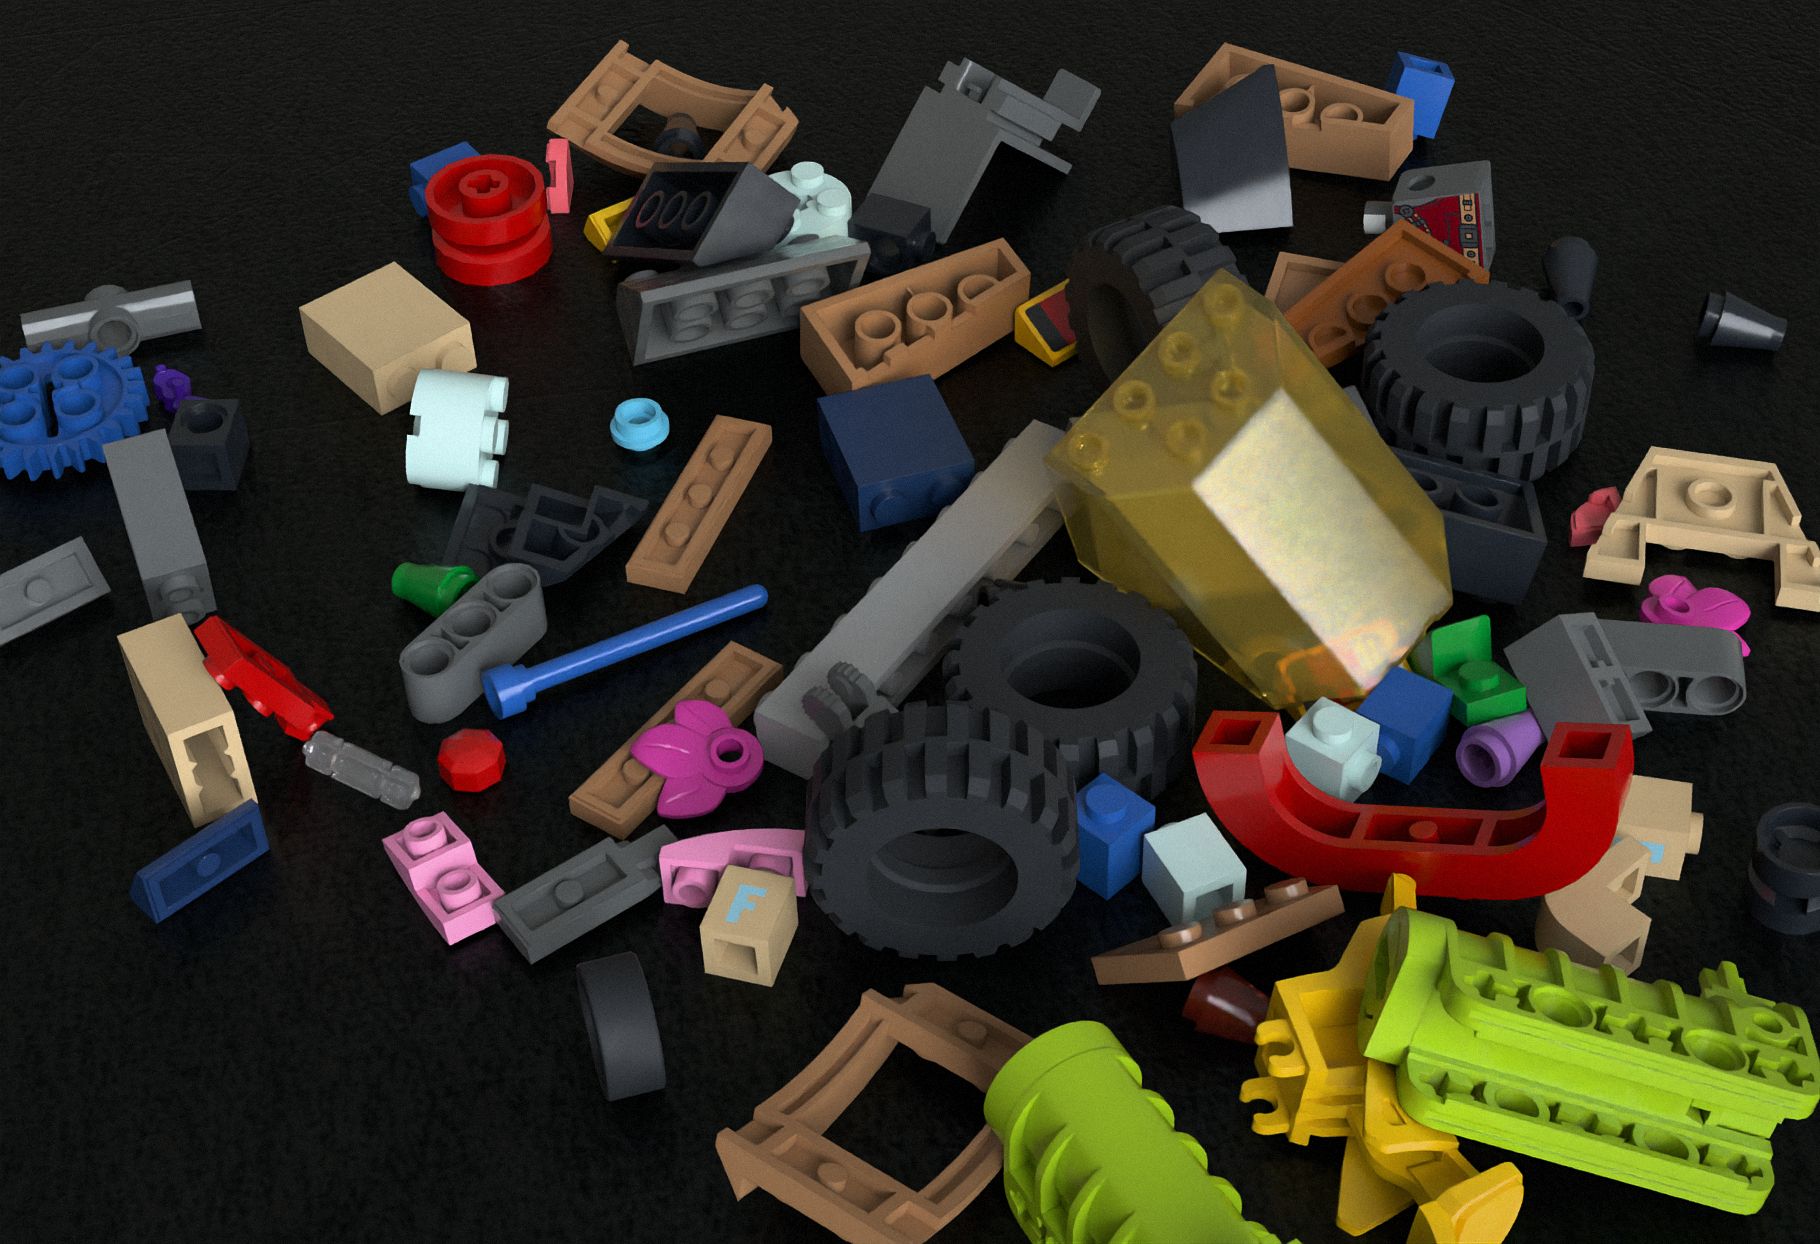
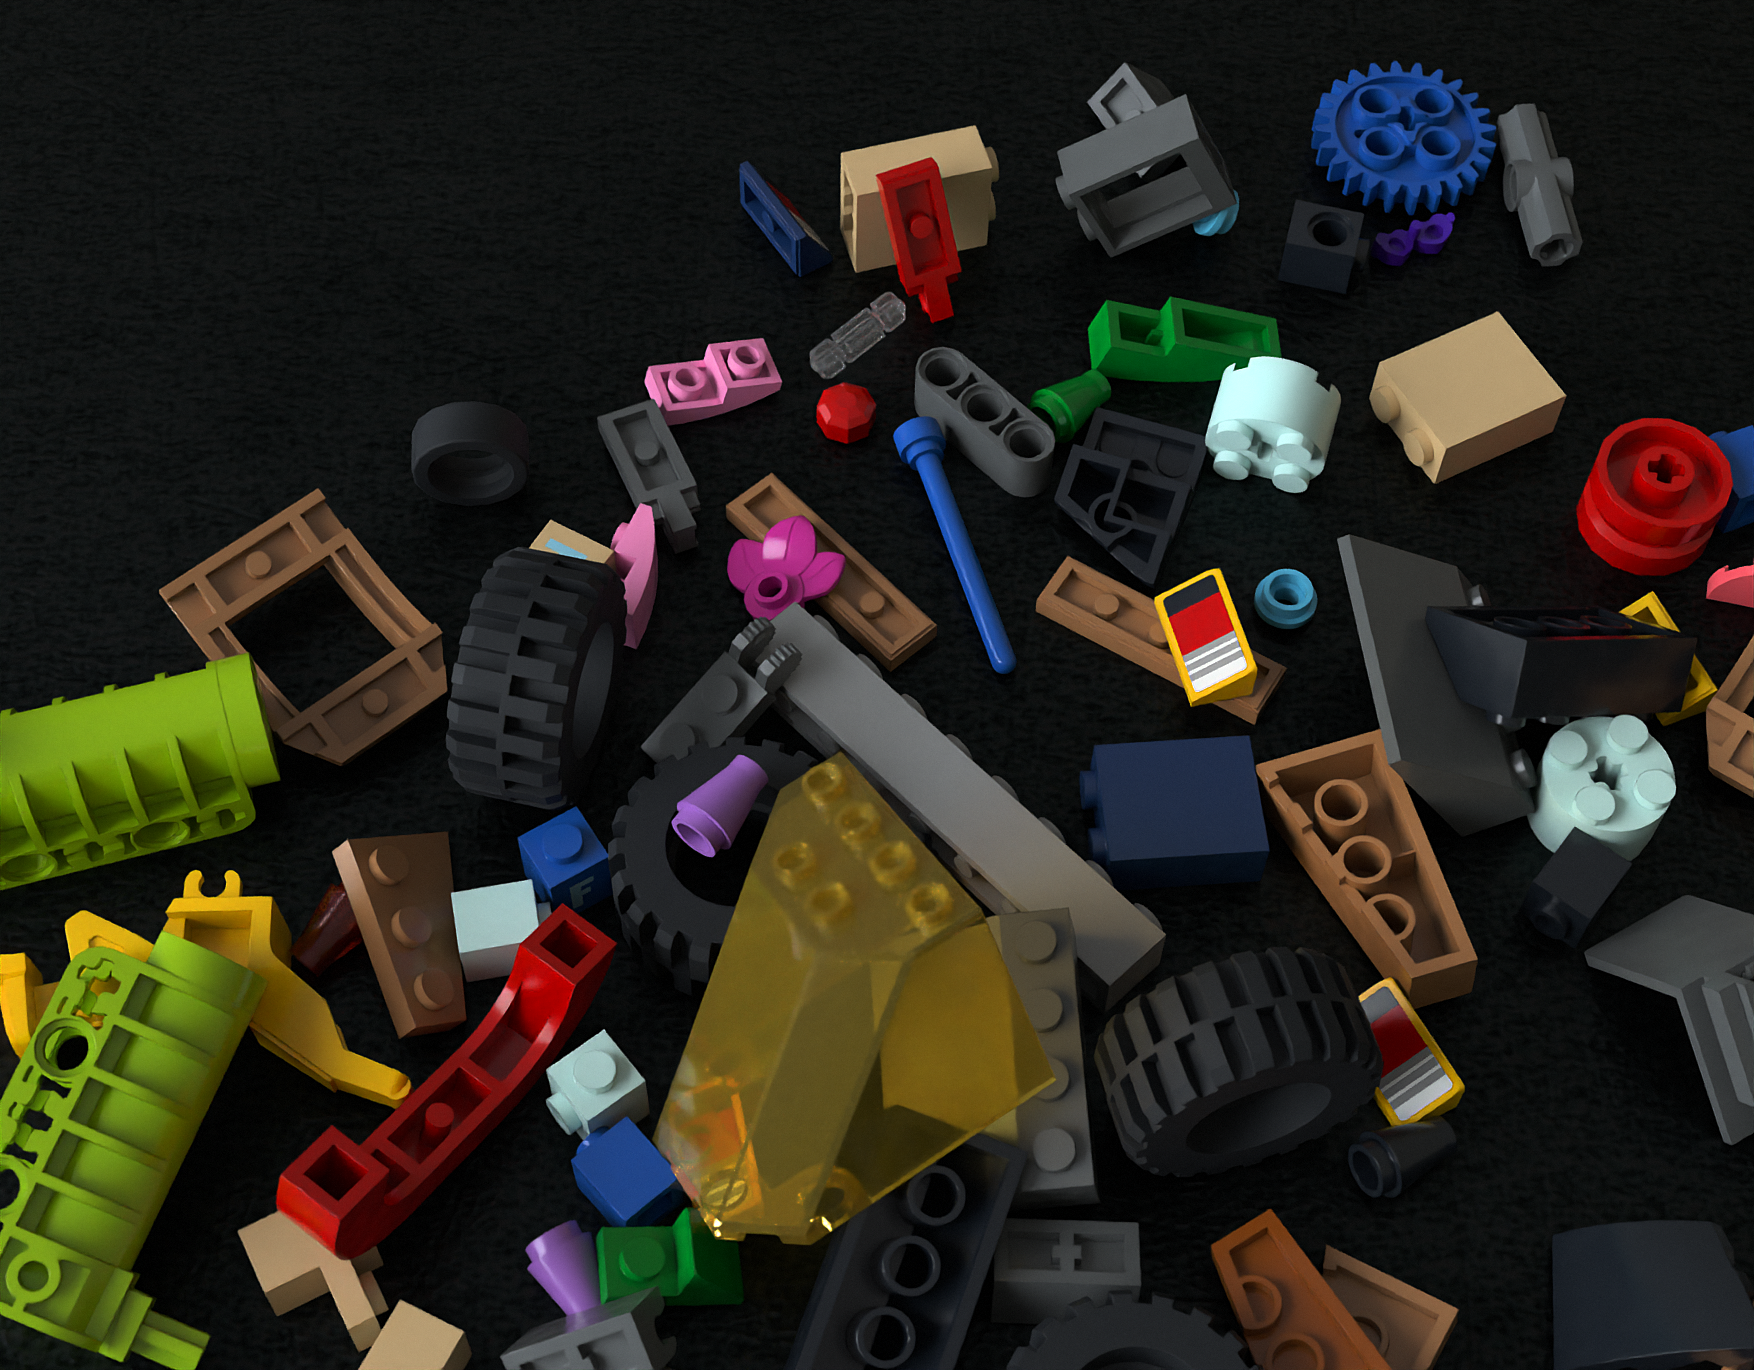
camera: 100 degrees right, 15 degrees up
none -> medium lavender cone [672,755,769,857]
none -> green slope [1088,297,1282,382]
none -> slope [1154,568,1257,707]

